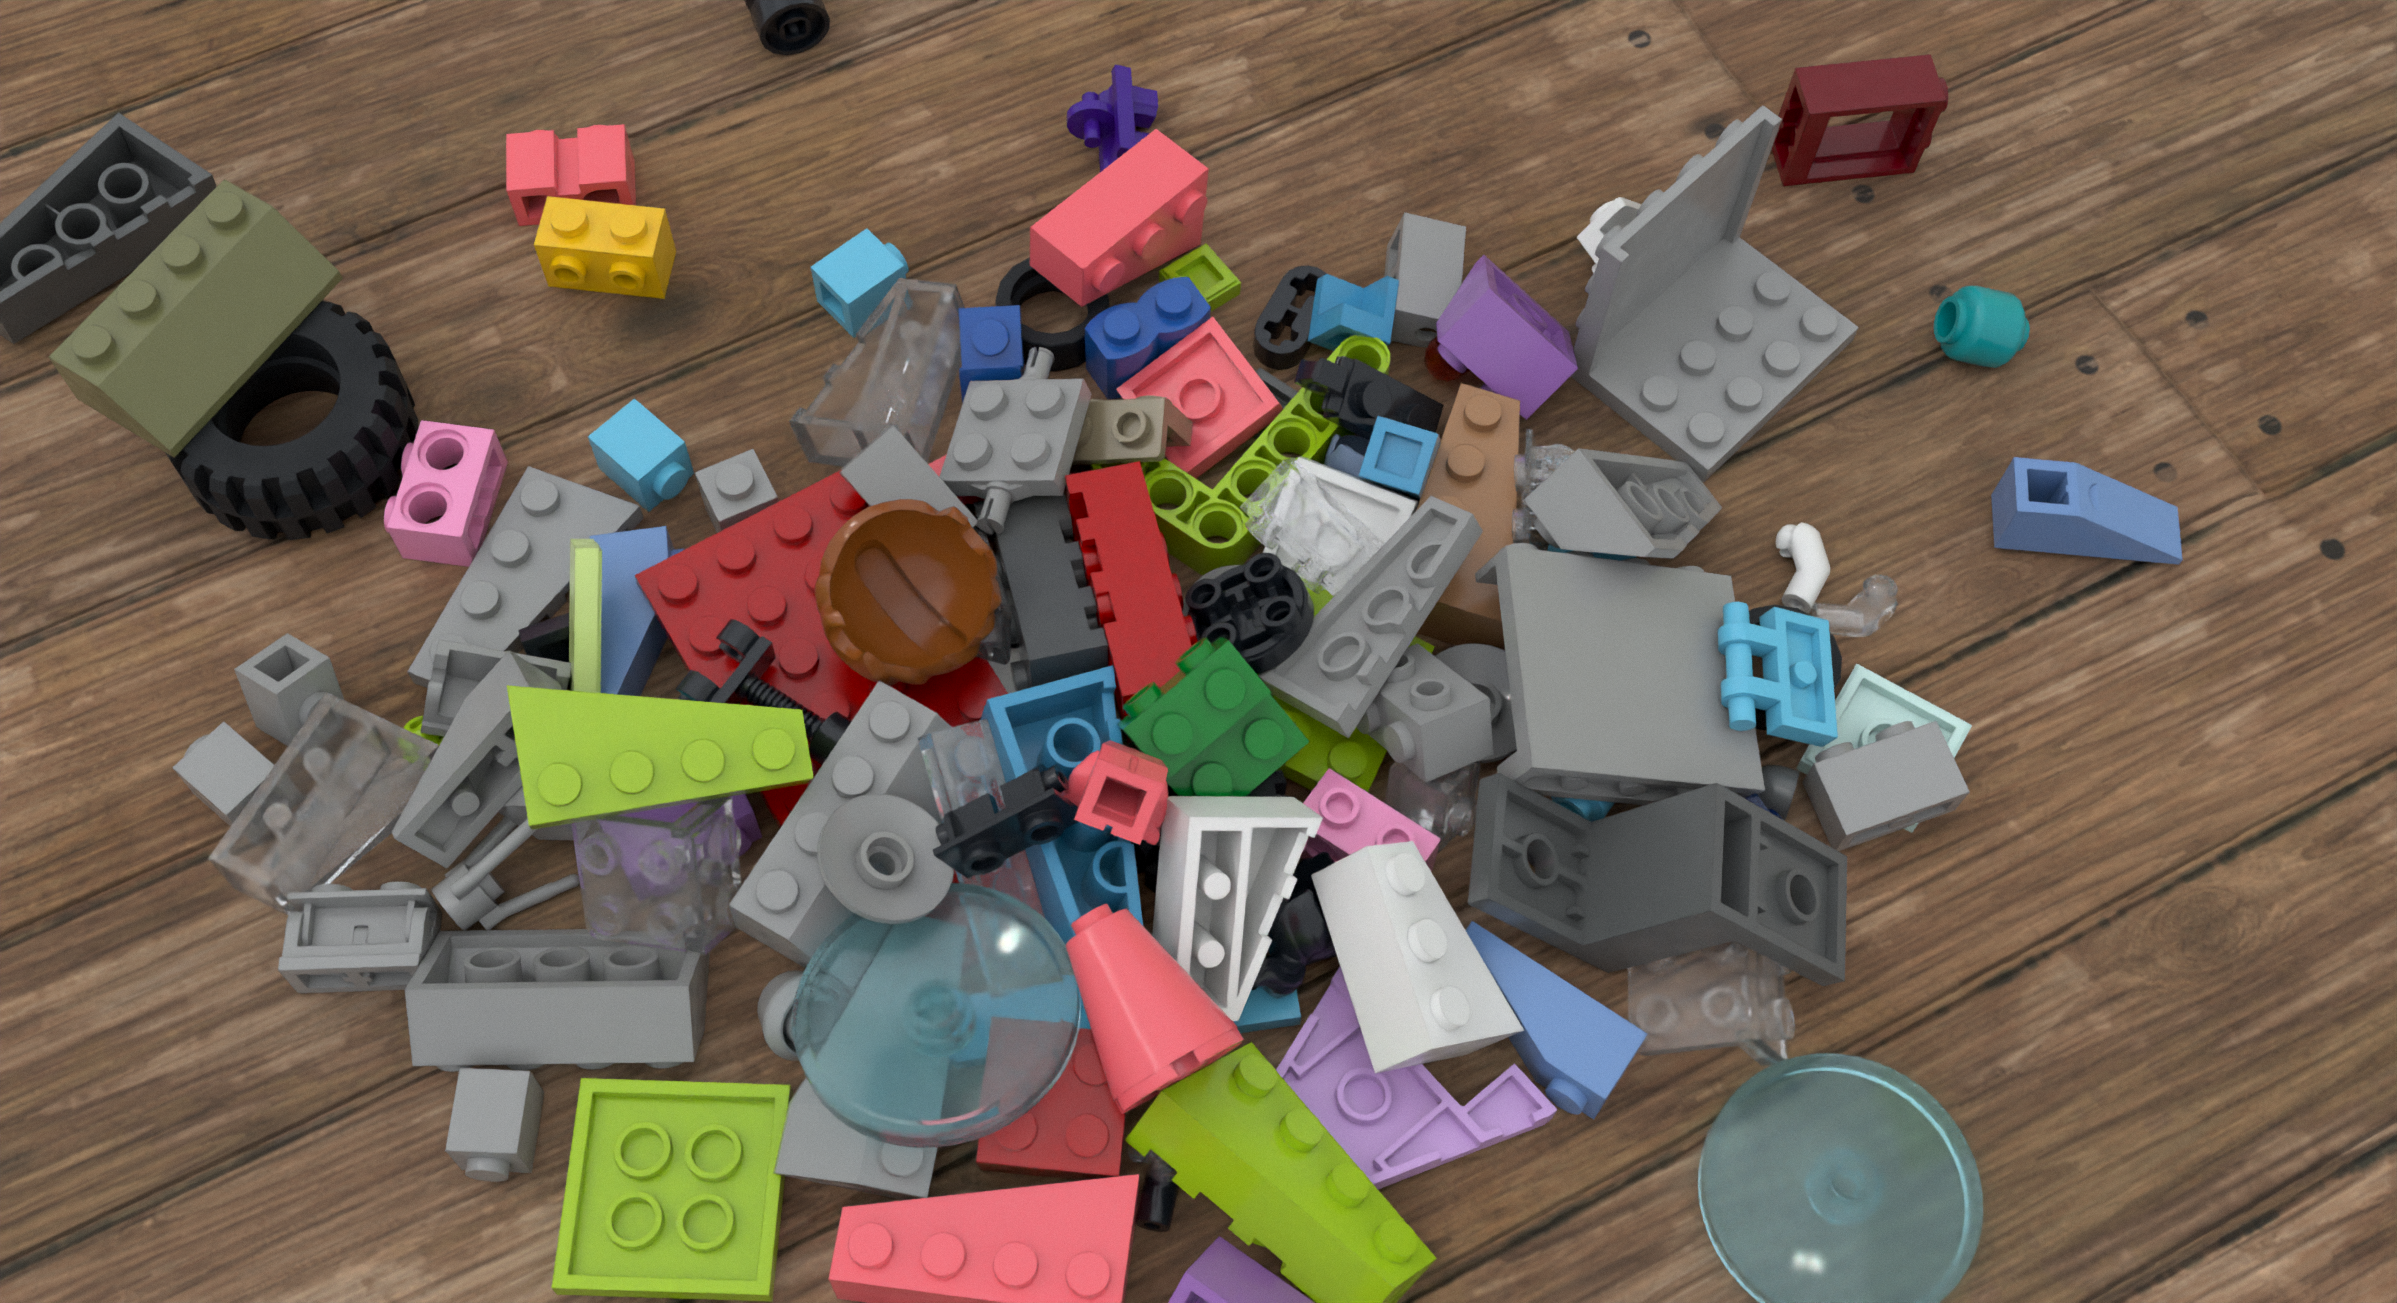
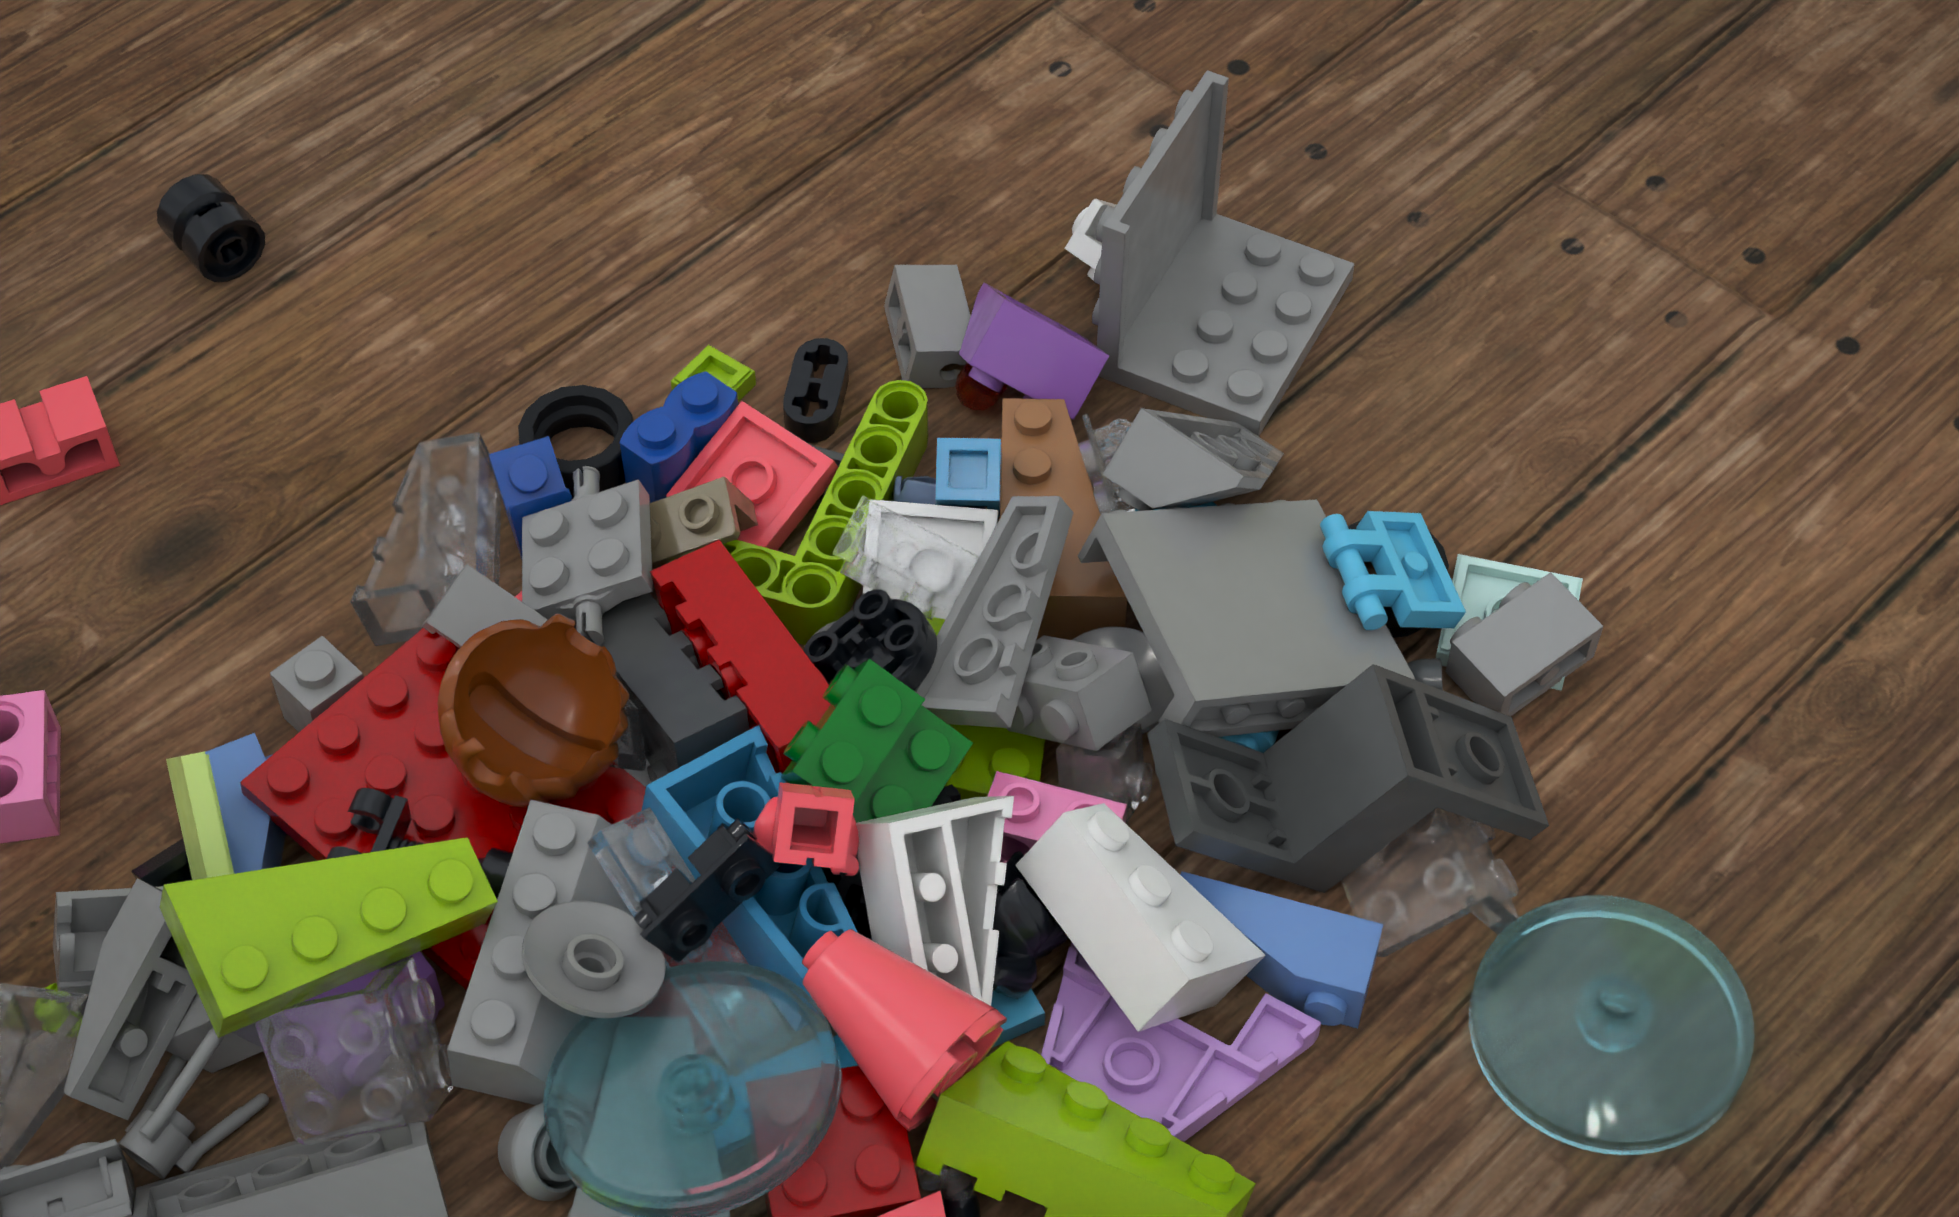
camera: 15 degrees left, 10 degrees down
light grey wing [407,466,644,688] -> none
yellow brick [534,196,676,299] -> none
medium azure brick [588,398,694,512] -> none
medium azure brick [811,228,909,338] -> none
coral wedge [1030,129,1209,307] -> none
dark purple hips [1066,65,1158,172] -> none
black hinge [1294,356,1444,441] -> none
dark azure panel [1308,274,1399,351] -> none
dark red window [1772,54,1948,186] -> none
white arm [1776,522,1831,613] -> none
clear arm [1811,575,1898,637] -> none
teal head [1934,286,2030,368] -> none
medium blue slope [1991,457,2183,565] -> none

